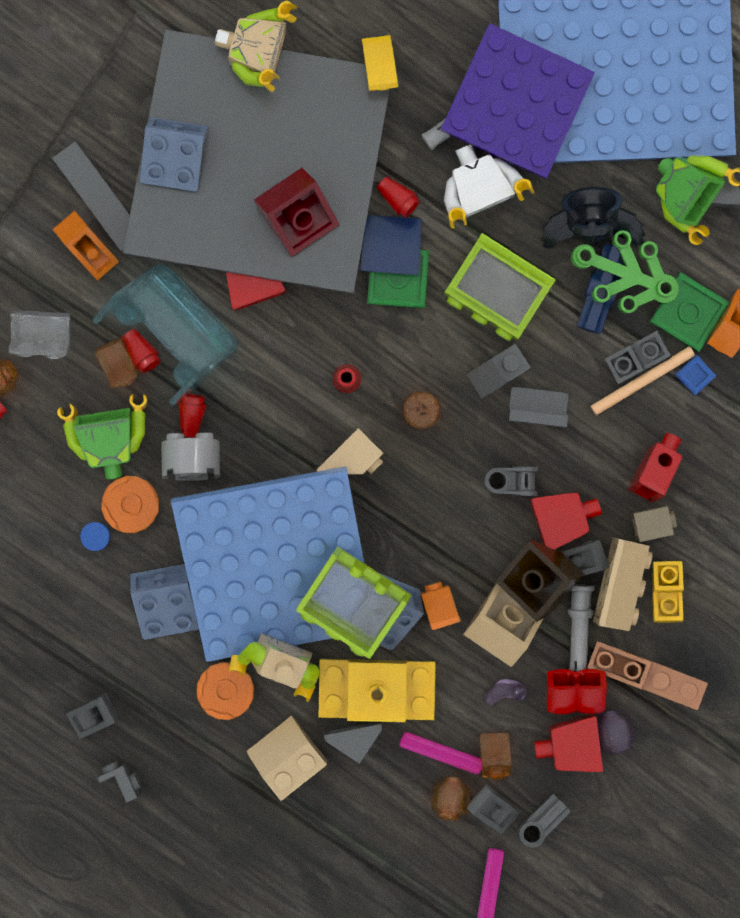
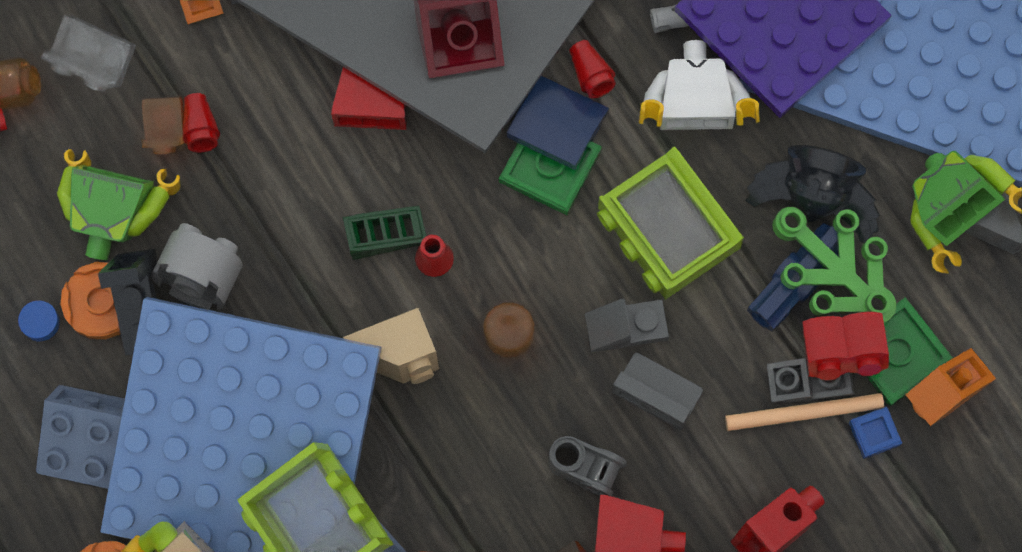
camera: 30 degrees right, 15 degrees down
clear light blue windscreen [92,265,237,406] -> none
red cone [178,394,207,437] -> none
none -> black bracket [98,249,158,356]
none -> dark green slope [343,206,426,260]
none -> red brick [803,312,889,380]

